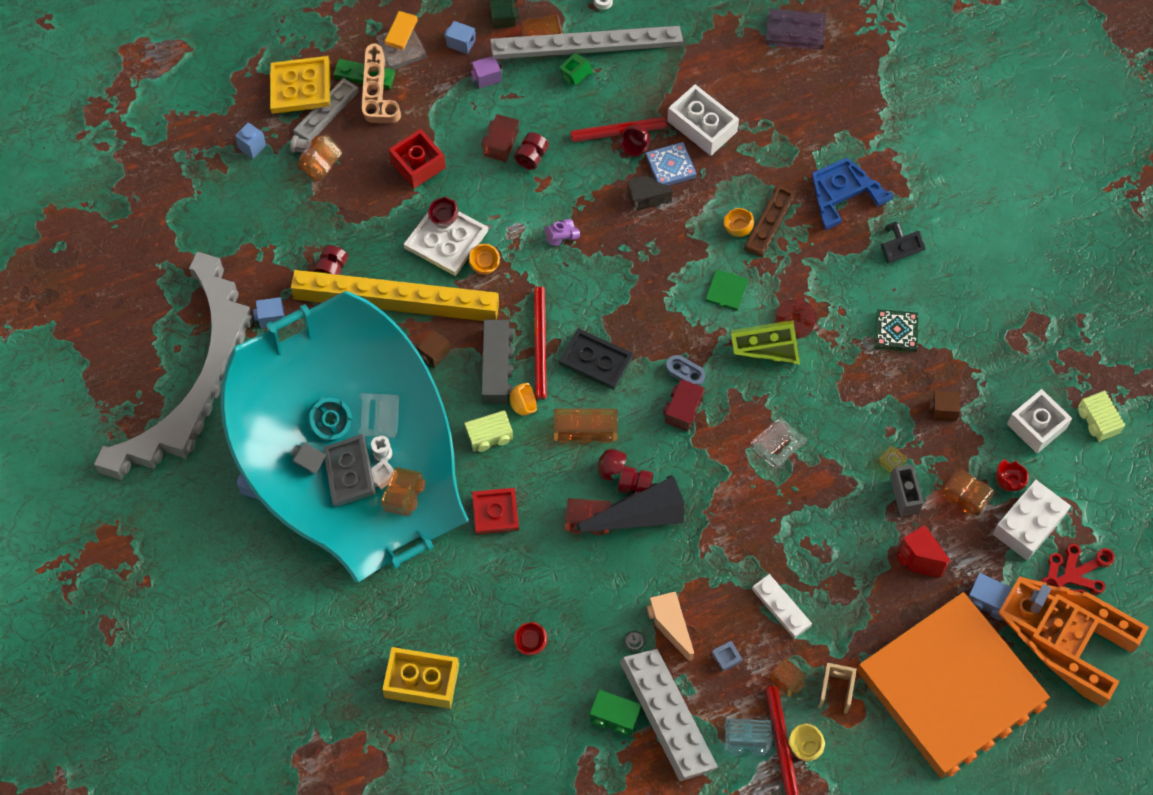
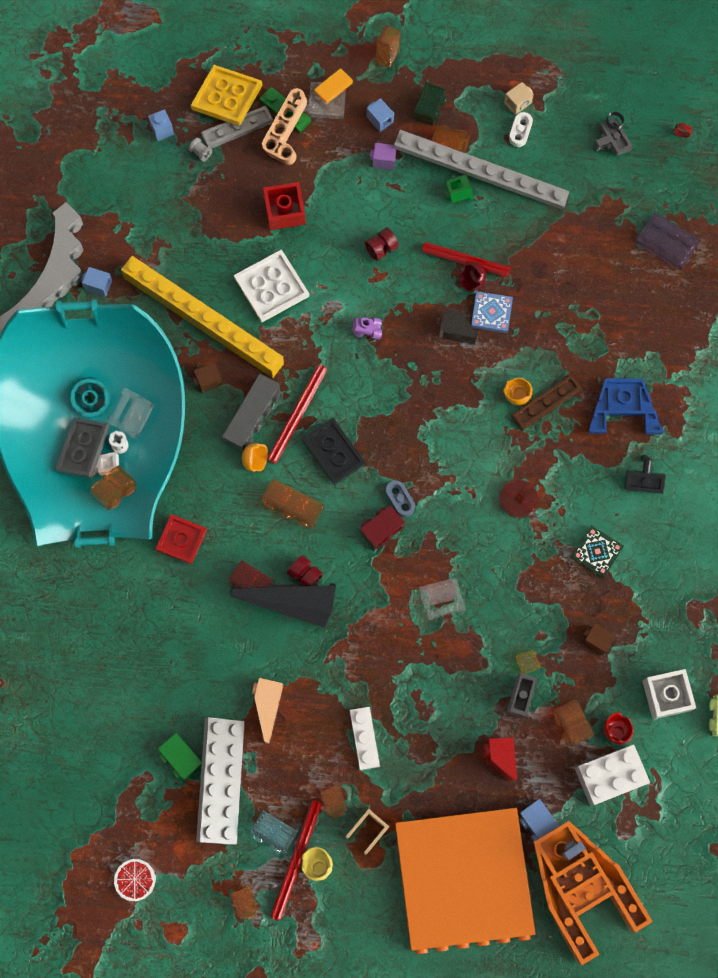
camera: 25 degrees right, 10 degrees up
dark grey brick [290,442,326,474] -> none
clear orange brick [298,134,343,181] -> none
dark red wheel [313,245,348,275] -> none
yellow brick [383,647,459,709] -> none
dark red hair [428,196,459,227] -> none
yellowish green brick [464,410,513,452] -> none
light orange hair [469,244,500,275] -> none
clear red brick [481,114,519,162] -> none
red hair [514,622,548,656] -> none
dark red hair [597,449,626,481] -> none
tile [623,631,646,654] -> none
white brick [667,85,739,156] -> none
green piece [706,269,748,311] -> none
sand blue plate [712,641,743,672] -> none
lime wedge [731,320,800,365] -> none
red plant [1040,544,1115,595] -> none

